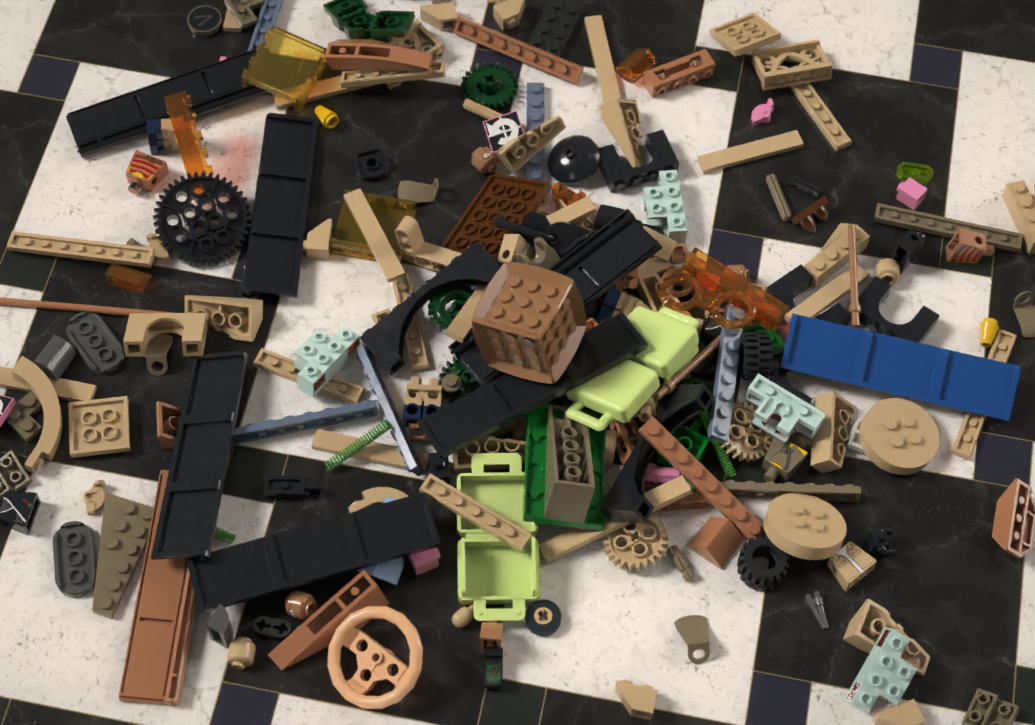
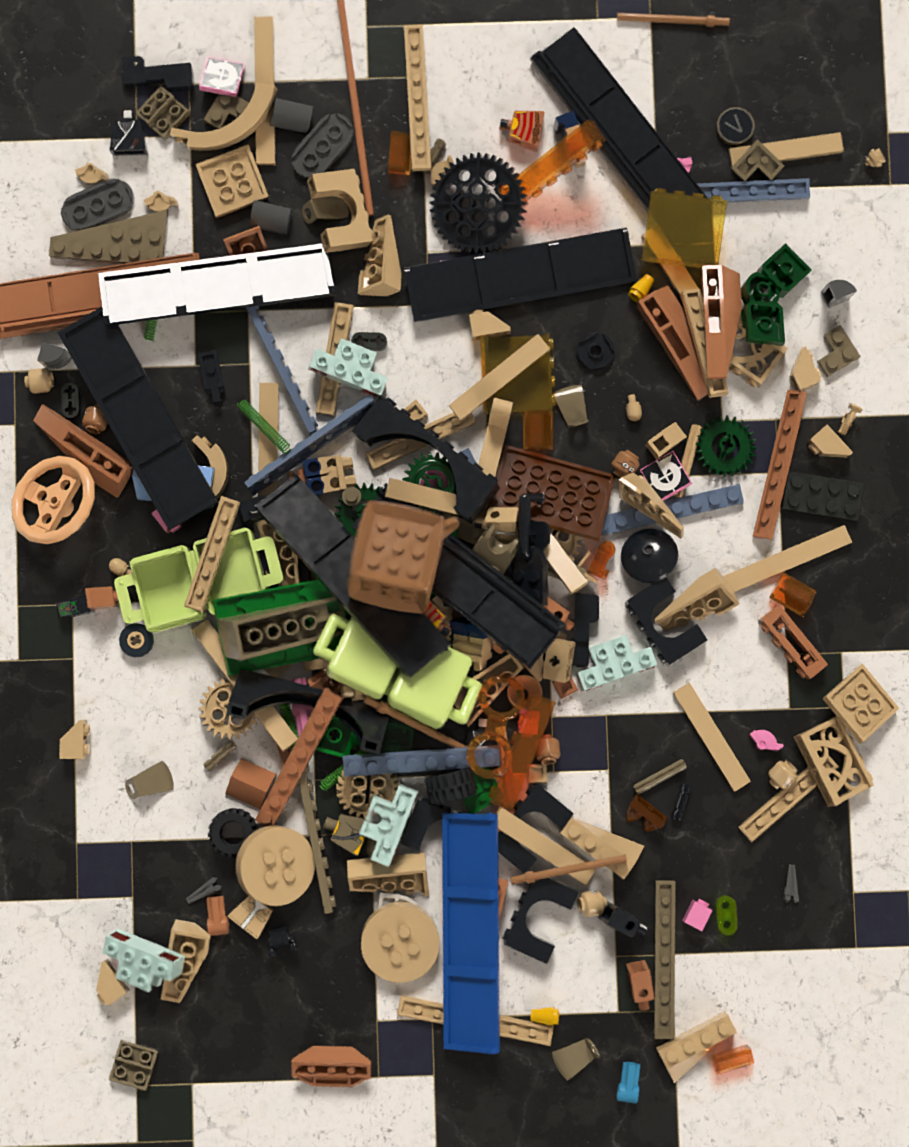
camera: 75 degrees right, 25 degrees up
none -> tan piece [75,163,109,184]
none -> nougat piece [207,896,229,936]
none -> dark grey brick [250,200,292,235]
none -> pearl dark grey beam [351,332,387,351]
none -> clear orange brick [523,409,553,450]
none -> medium nougat bar [617,13,730,27]
none -> tan cylinder [626,394,642,421]
none -> nougat wedge [636,286,708,401]
none -> tan slope [645,422,687,460]
none -> tan head [768,760,797,789]
none -> dark grey piece [783,864,799,903]

